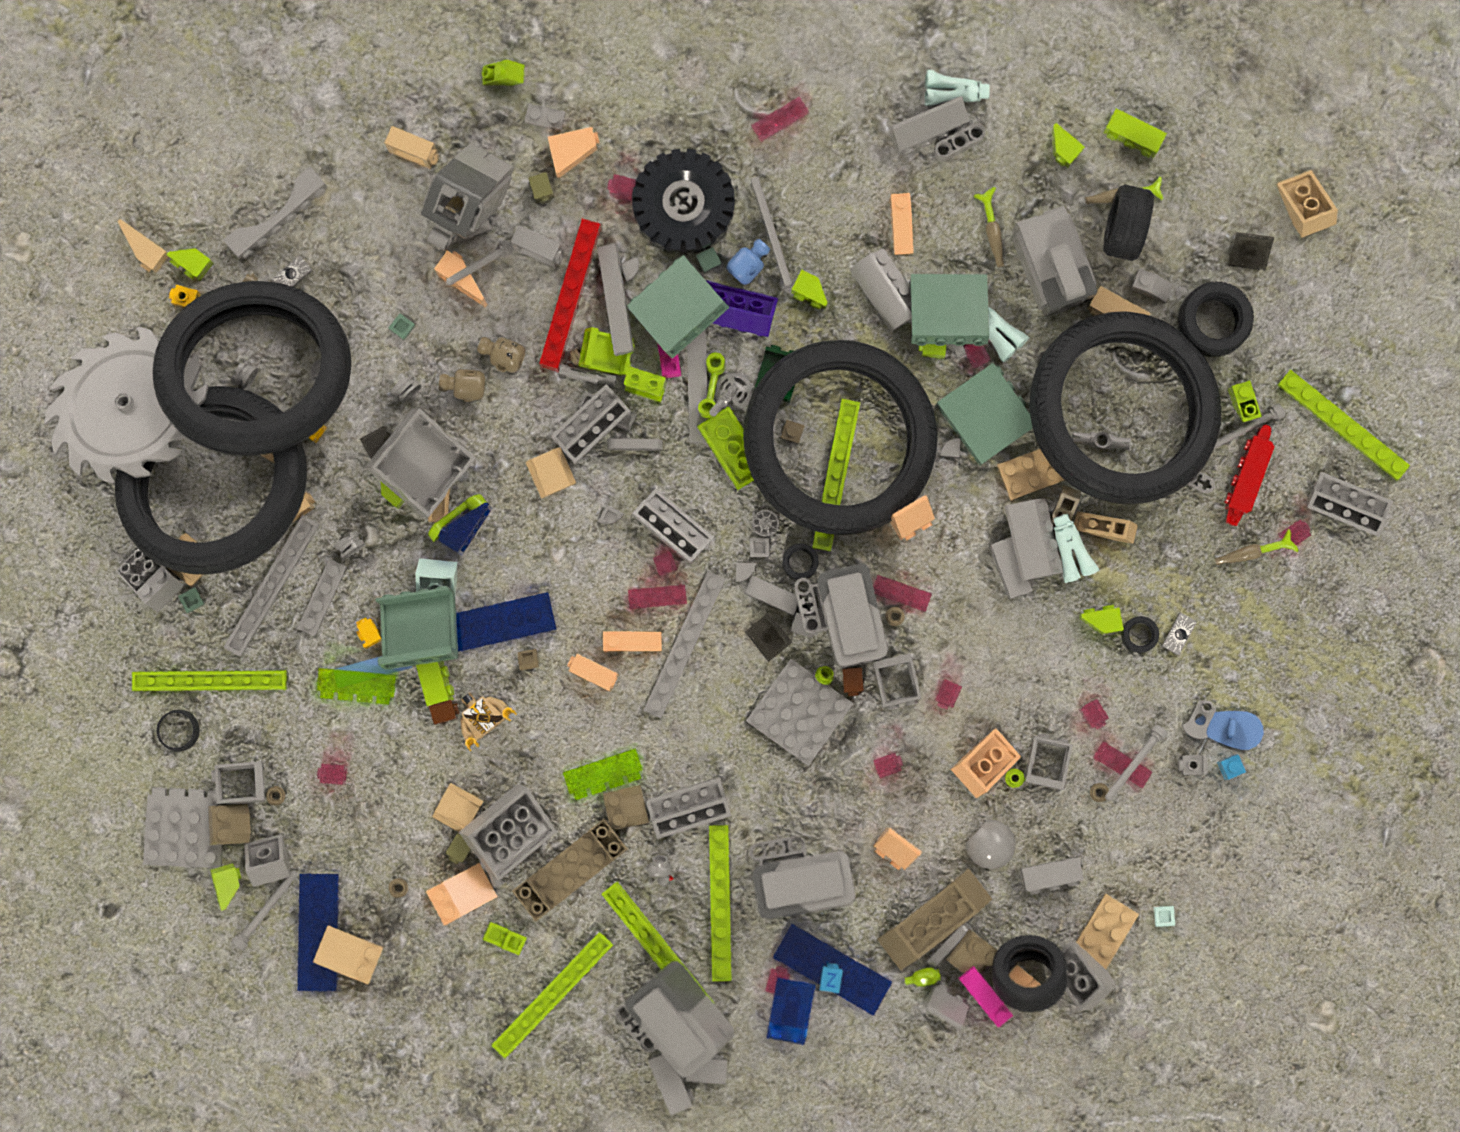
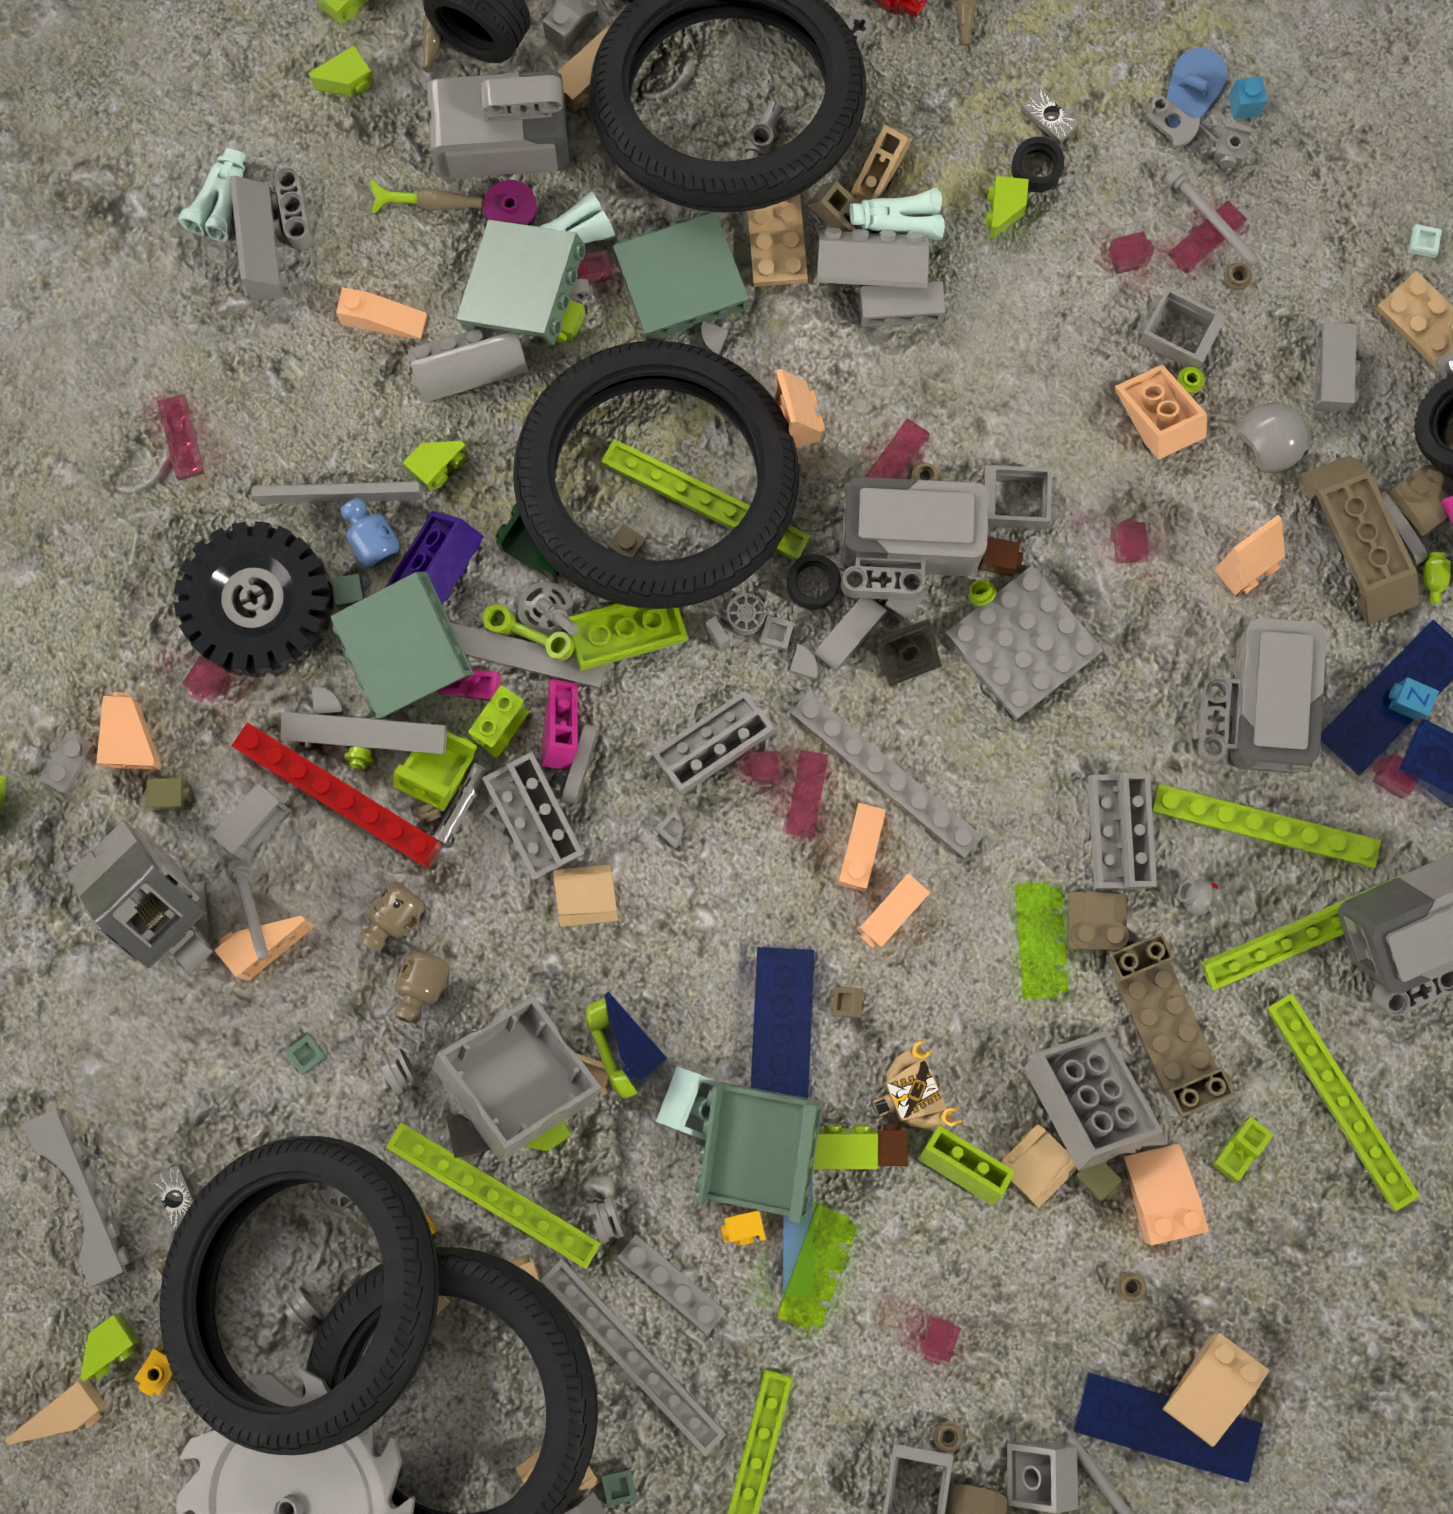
camera: 75 degrees left, 5 degrees down
tan window [384,126,439,169] -> none
clear pink brick [934,679,962,710] -> none
none -> lime plate [344,747,373,770]
none -> lime plate [386,1122,601,1269]
none -> magenta plate [483,180,537,226]
none -> dark pink slope [541,679,578,770]
none -> light grey tile [705,616,730,651]
none -> lime brick [917,1125,1016,1206]

